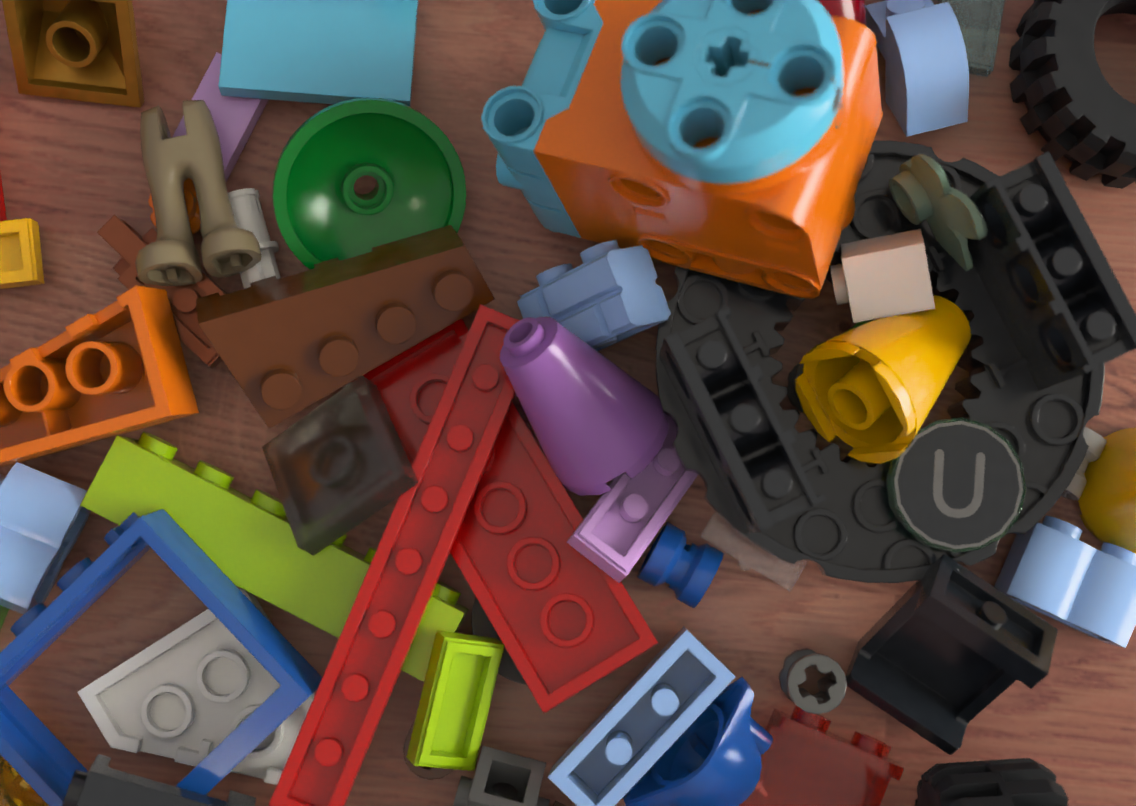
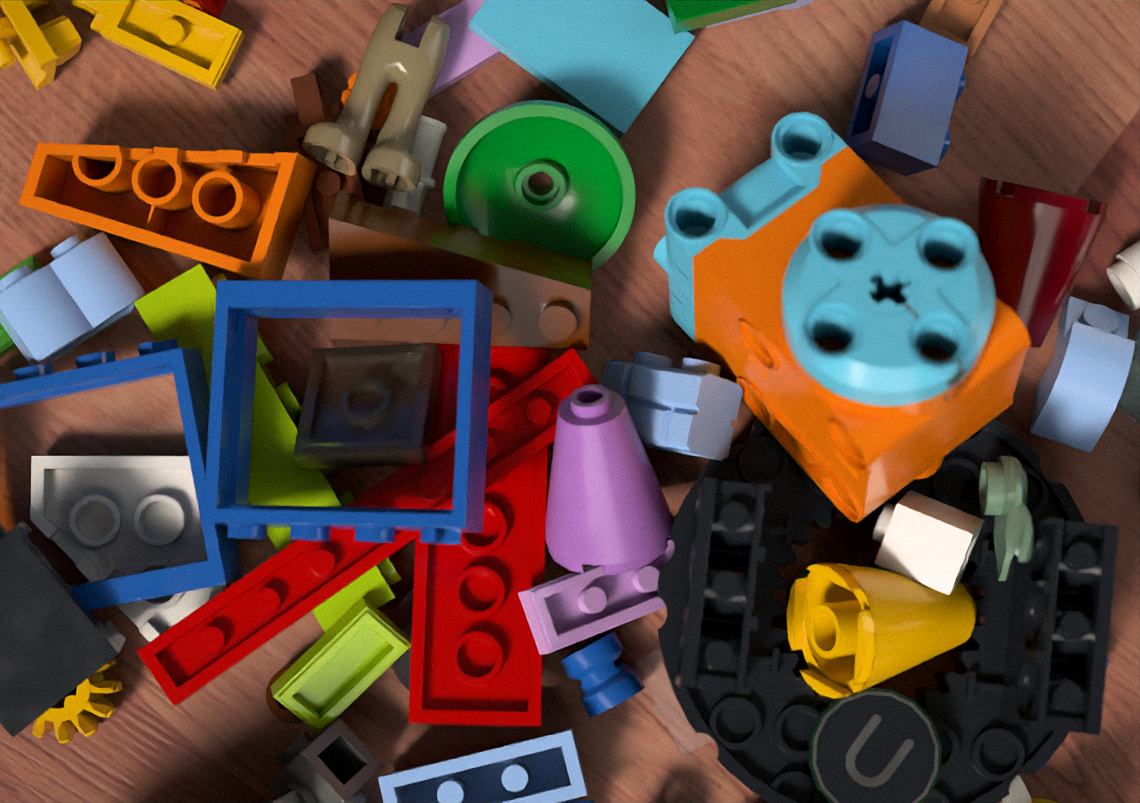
camera: 30 degrees right, 0 degrees up
none -> blue window [203,280,493,545]

